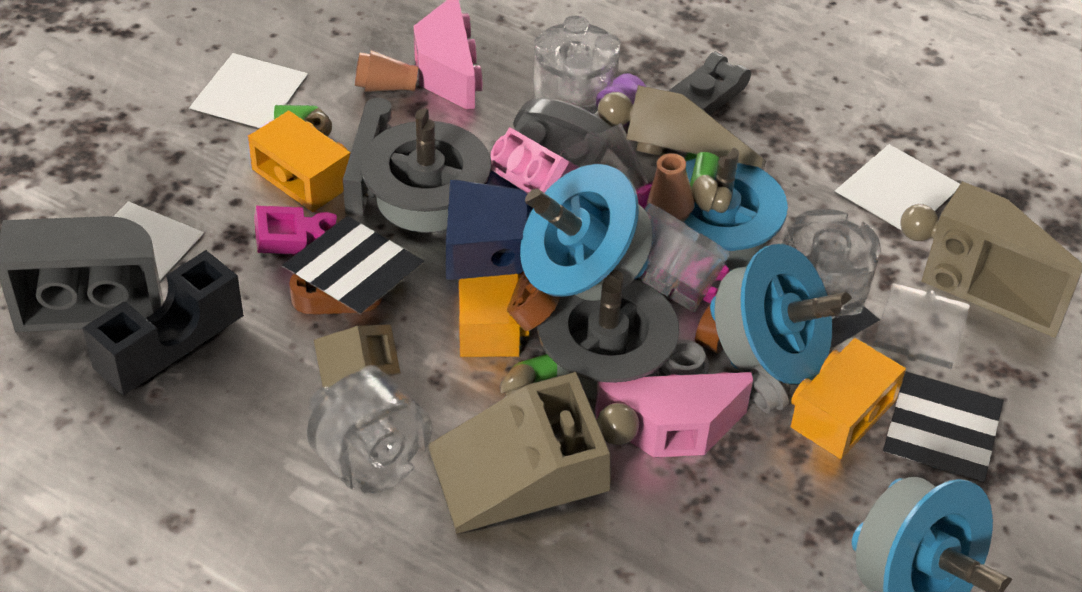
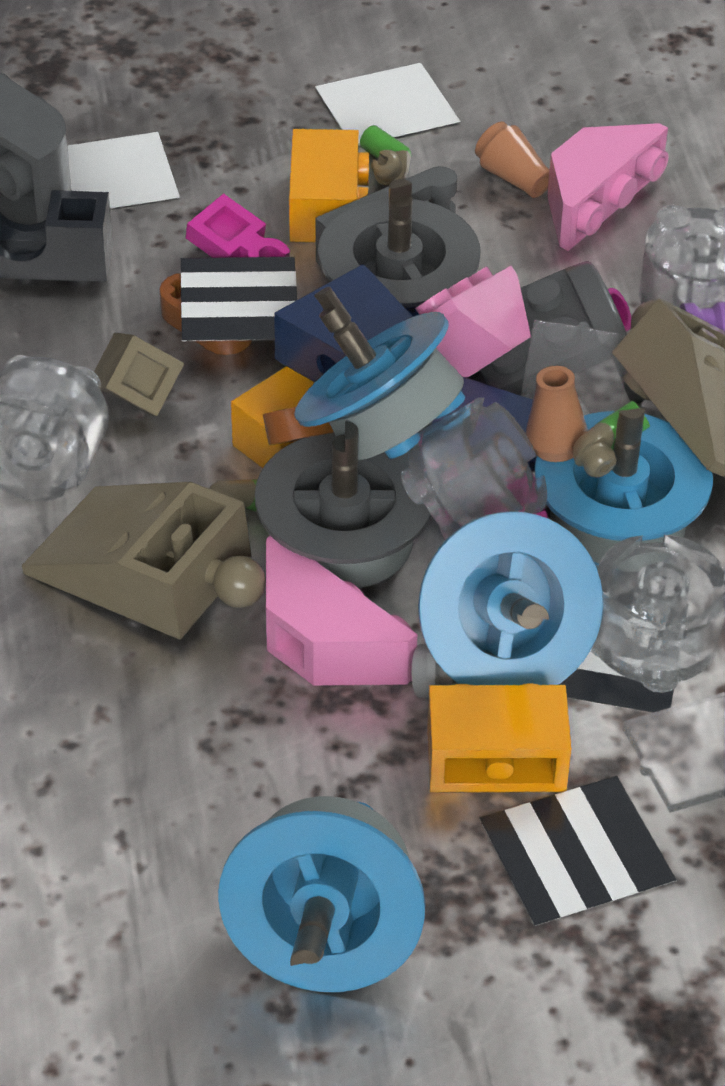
camera: 50 degrees right, 0 degrees up
light grey plate [659,340,709,376] -> none

